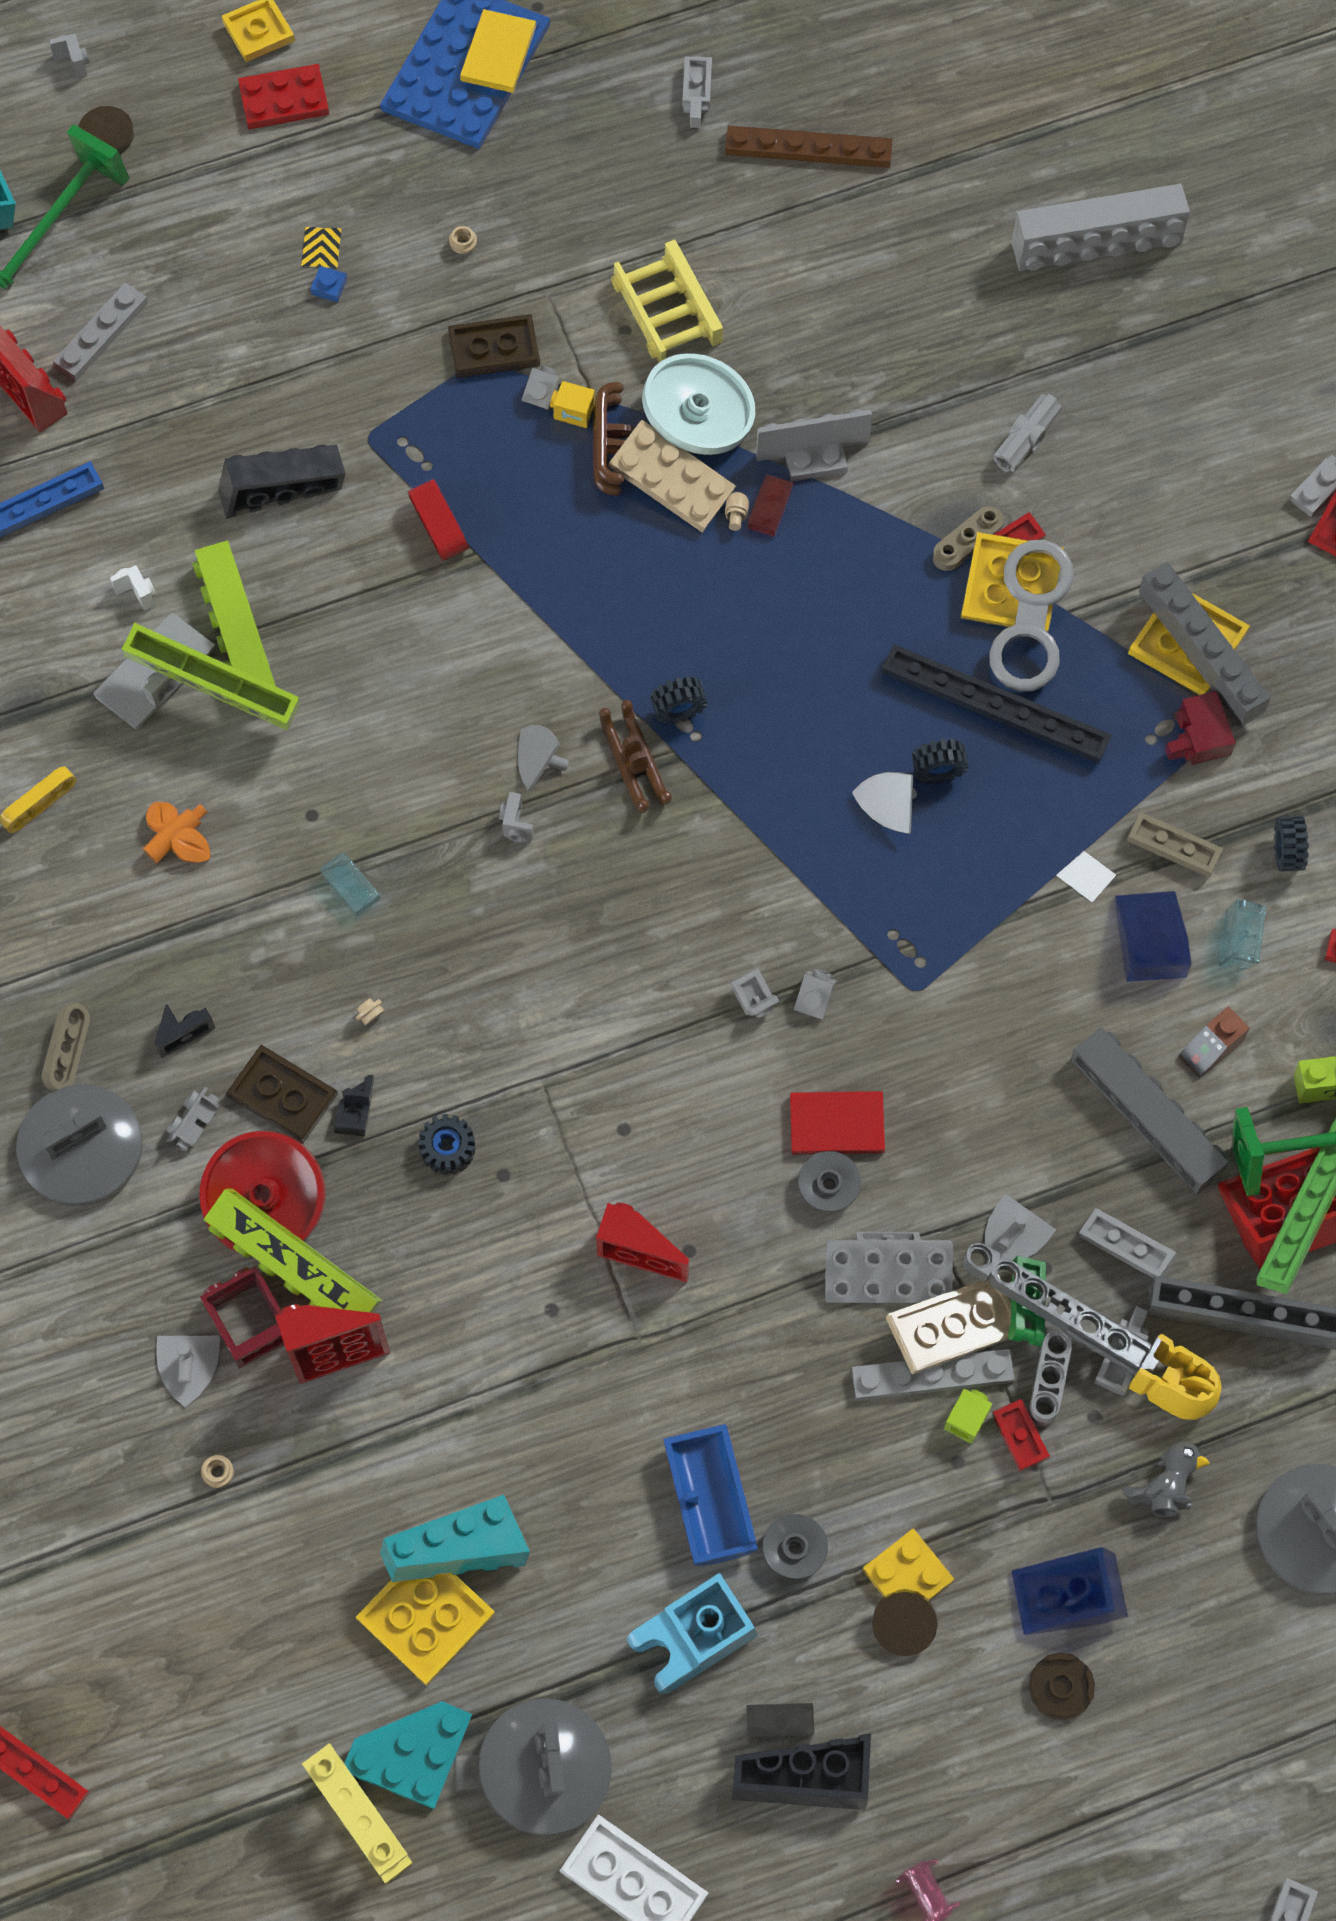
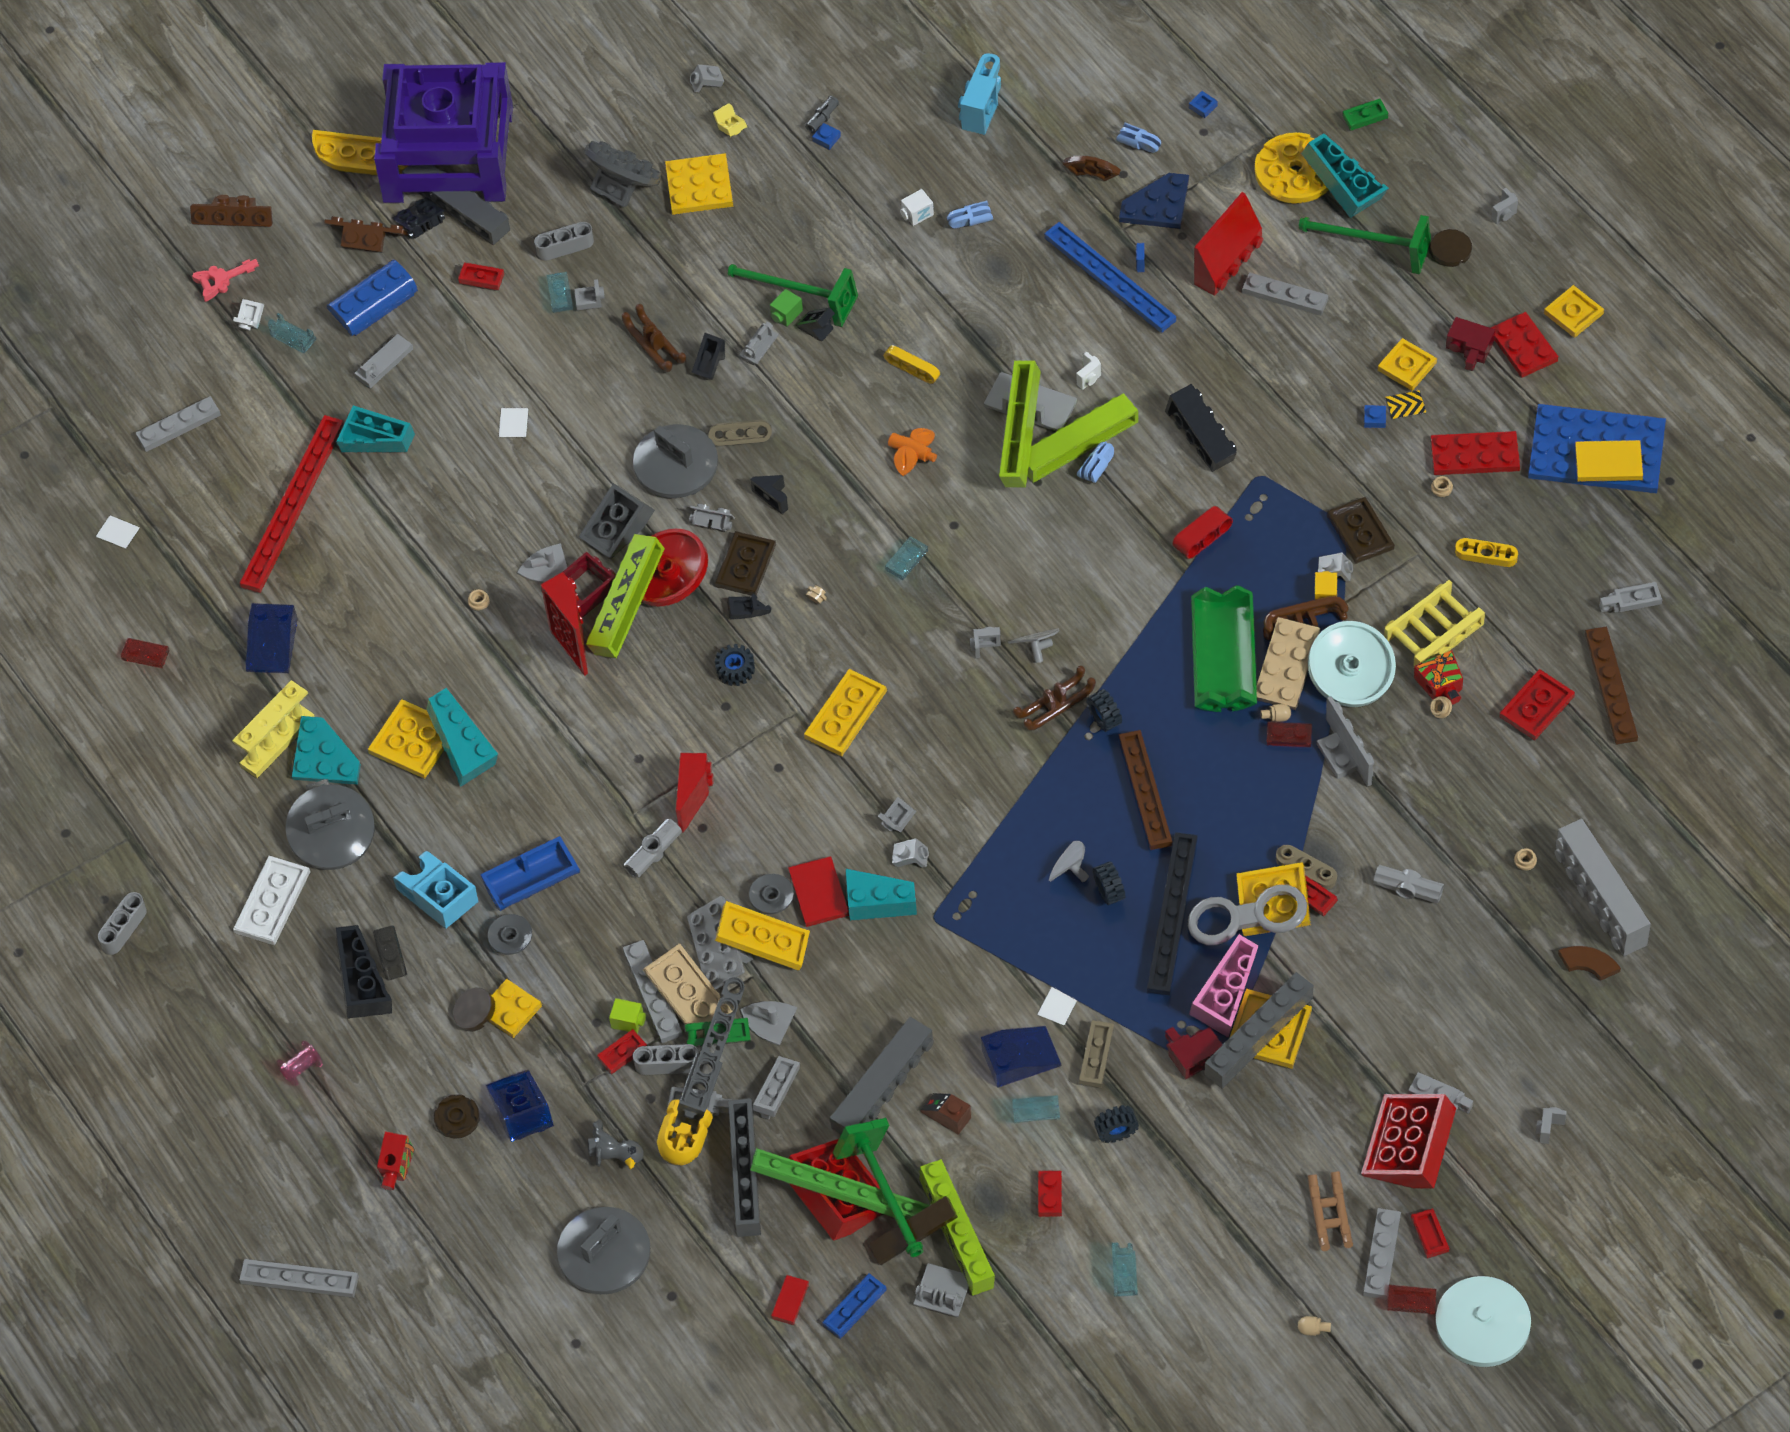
camera: 80 degrees right, 10 degrees down
none -> clear blue slope [246,603,298,674]
none -> red torso [377,1131,415,1190]
none -> dark grey slope [579,483,655,559]
none -> light grey piece [623,819,682,878]
none -> yellow plate [715,901,810,971]
none -> yellow plate [804,669,887,757]
none -> teal wedge [846,869,917,921]
none -> light blue arm [1077,442,1114,483]
none -> reddish brown plate [1119,730,1172,850]
none -> bright pink wedge [1190,934,1258,1037]
none -> green cylinder [1191,585,1257,712]
none -> yellow plate [1378,338,1437,391]
none -> torso [1414,650,1463,705]
none -> tan plate [1430,696,1452,719]
none -> red plate [1431,431,1520,475]
none -> dark red hinge [1446,317,1495,371]
none -> yellow beam [1455,538,1518,567]
none -> red plate [1499,669,1575,741]
none -> tan plate [1514,848,1537,870]
none -> reddish brown tile [1558,946,1621,981]

